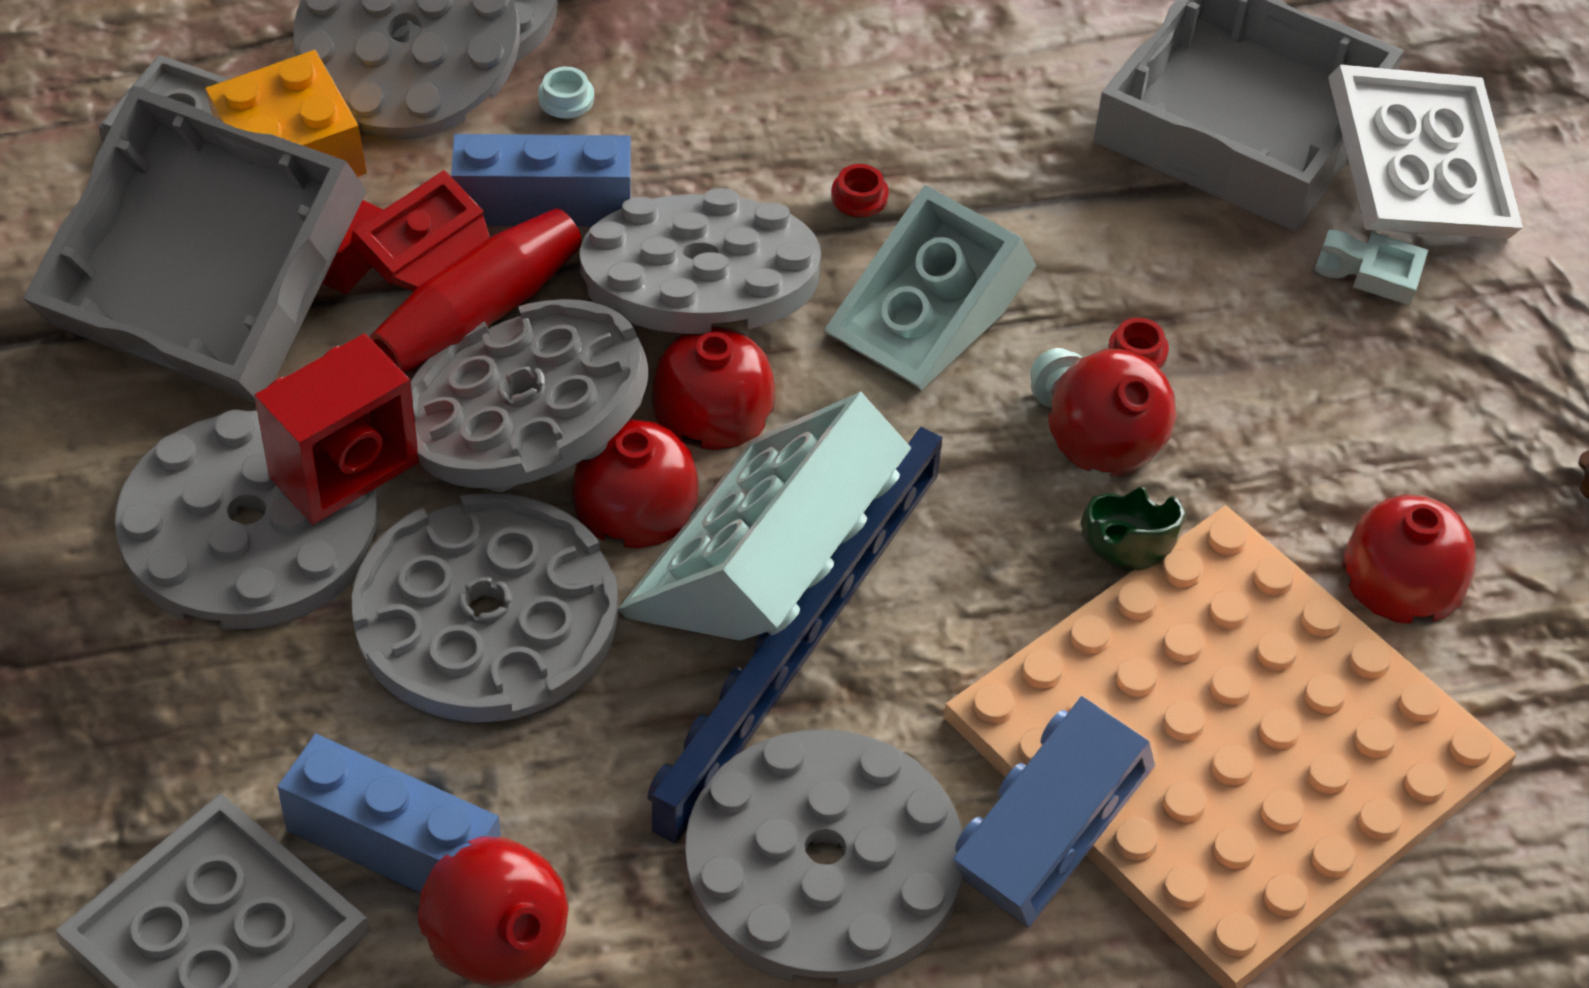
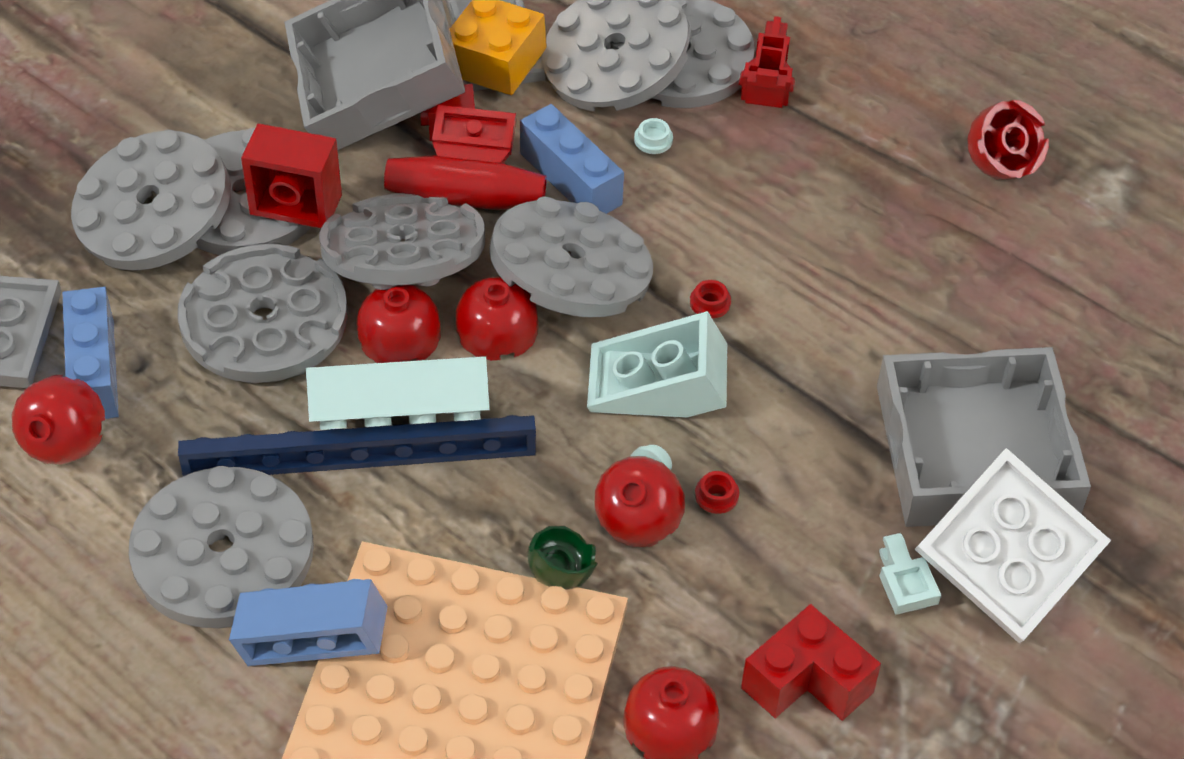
camera: 55 degrees right, 0 degrees up
none -> light grey plate [71,130,231,270]
none -> red brick [741,604,881,721]

